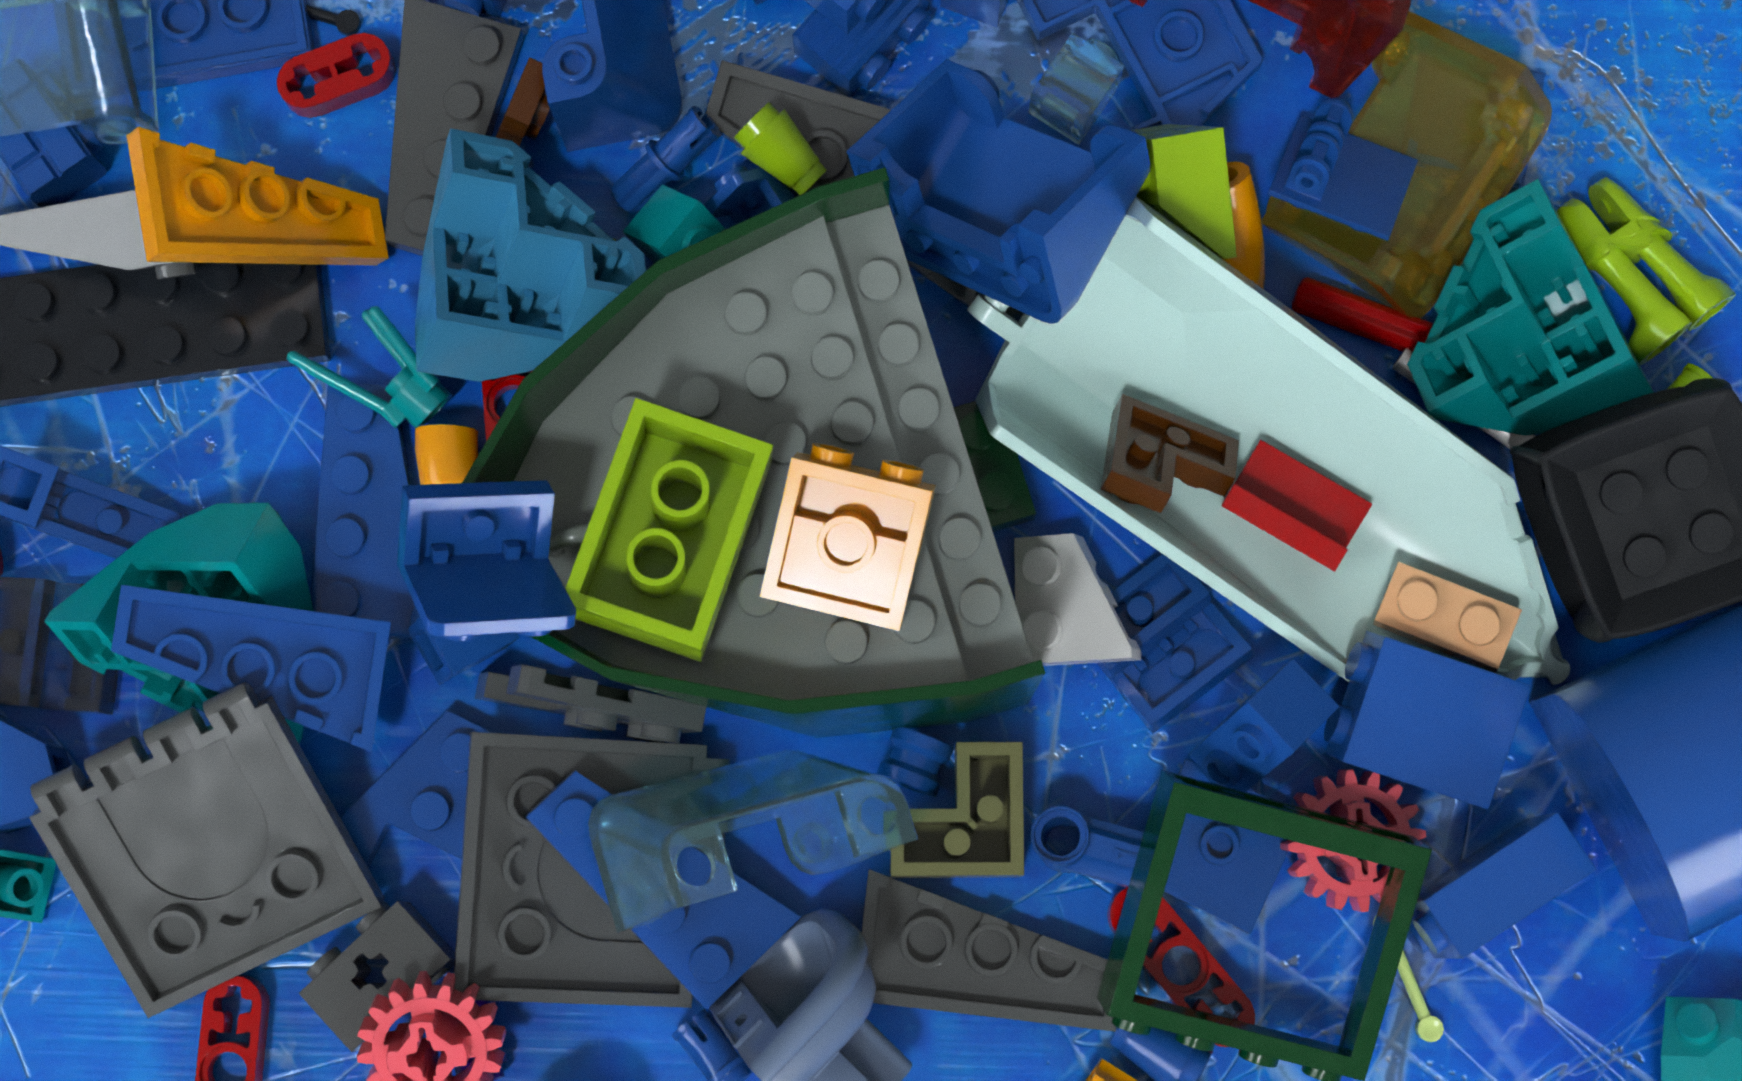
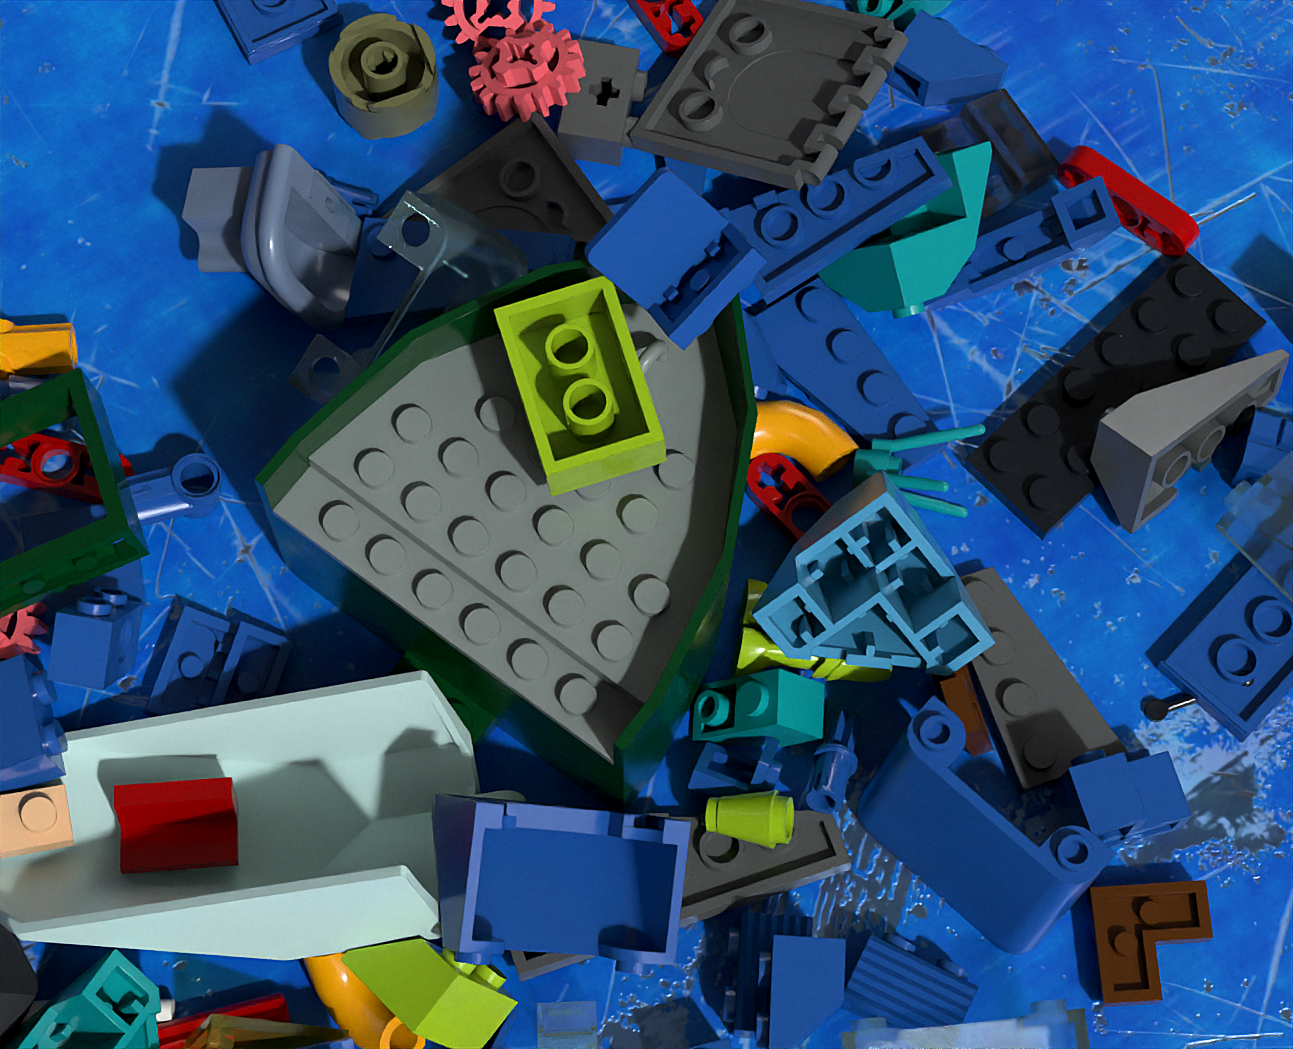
camera: 140 degrees right, 10 degrees down
light orange wing [126,127,389,266] -> none
red beam [277,33,396,118] -> none
plate [760,443,936,631] -> none
dark grey wing [862,869,1116,1032] -> none
olive brick [890,742,1024,878] -> none
white wing [1014,533,1141,666] -> none
reddish brown plate [1101,394,1239,513] -> none

